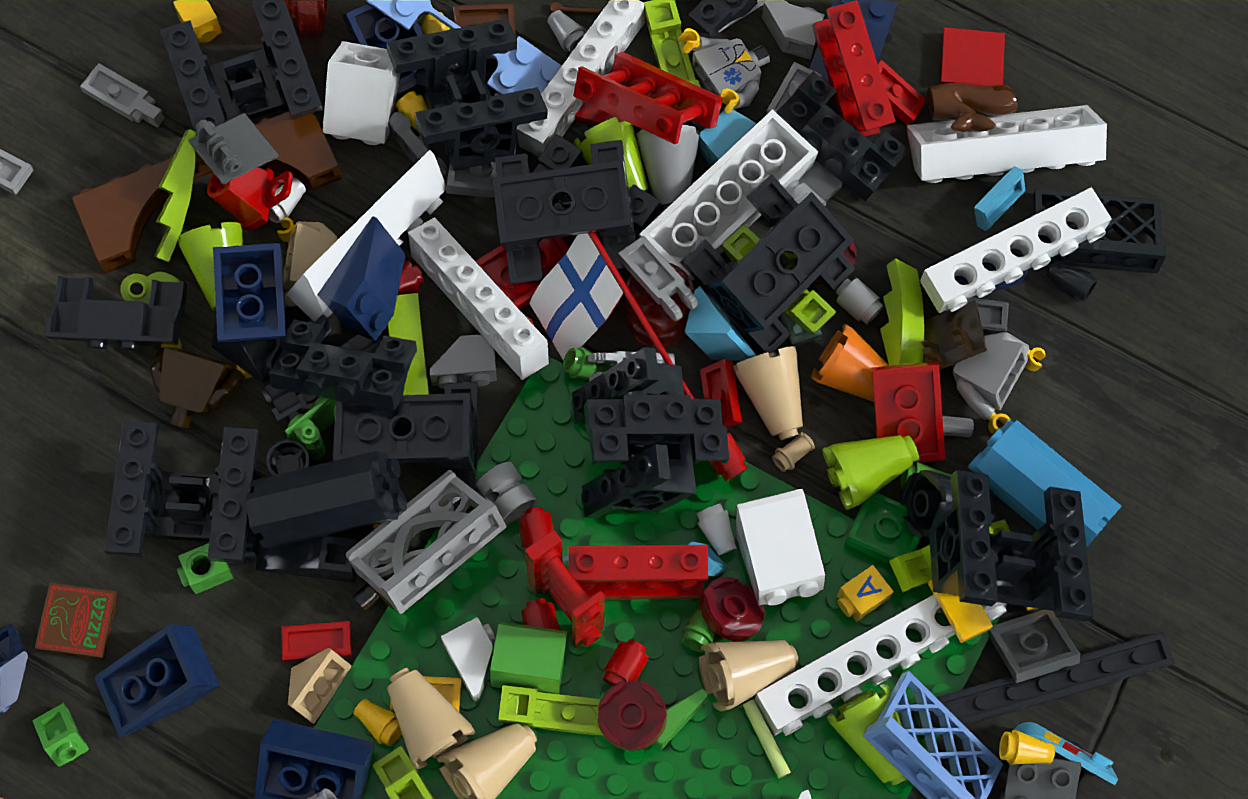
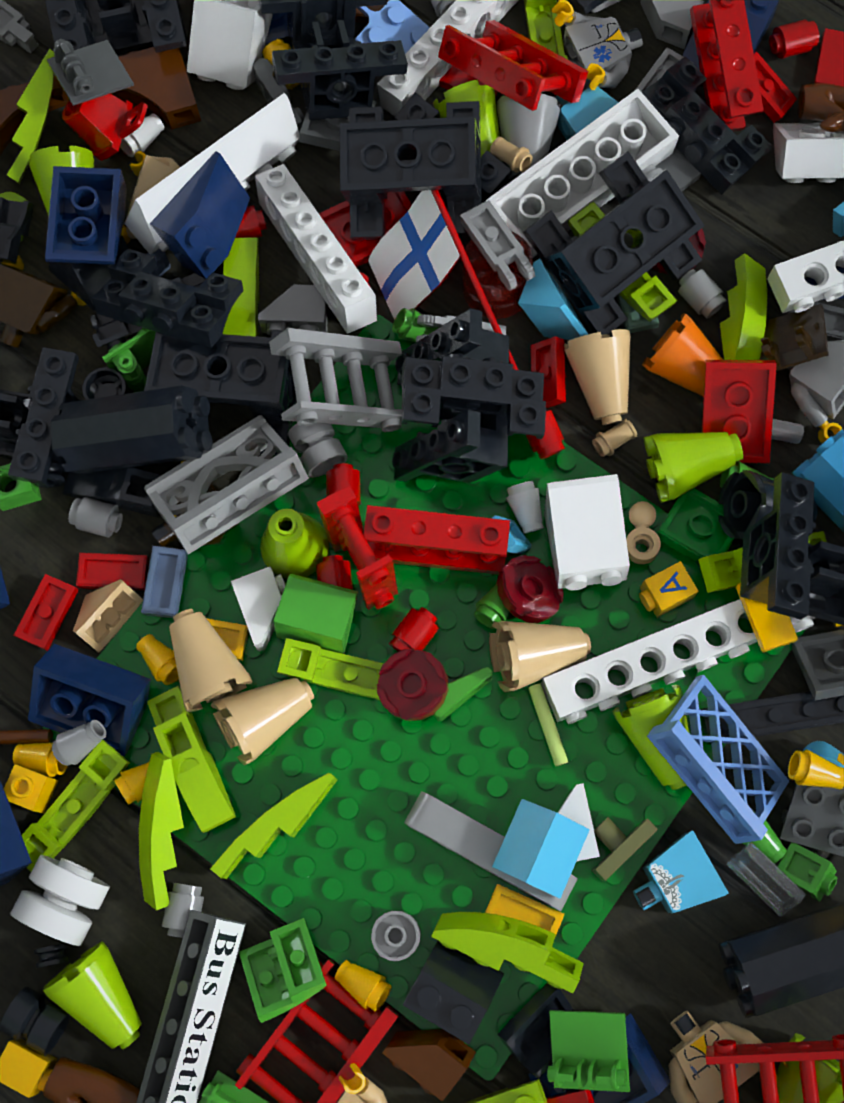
camera: 15 degrees right, 5 degrees up
none -> red plate [14,574,79,651]
none -> light grey brick [68,497,123,538]
none -> sand blue tile [141,546,188,618]
none -> lime cone [261,509,329,580]
none -> light grey fence [269,328,402,432]
none -> tan pin [490,137,533,173]
none -> tan plate [626,501,661,564]
none -> red brick [769,19,819,59]

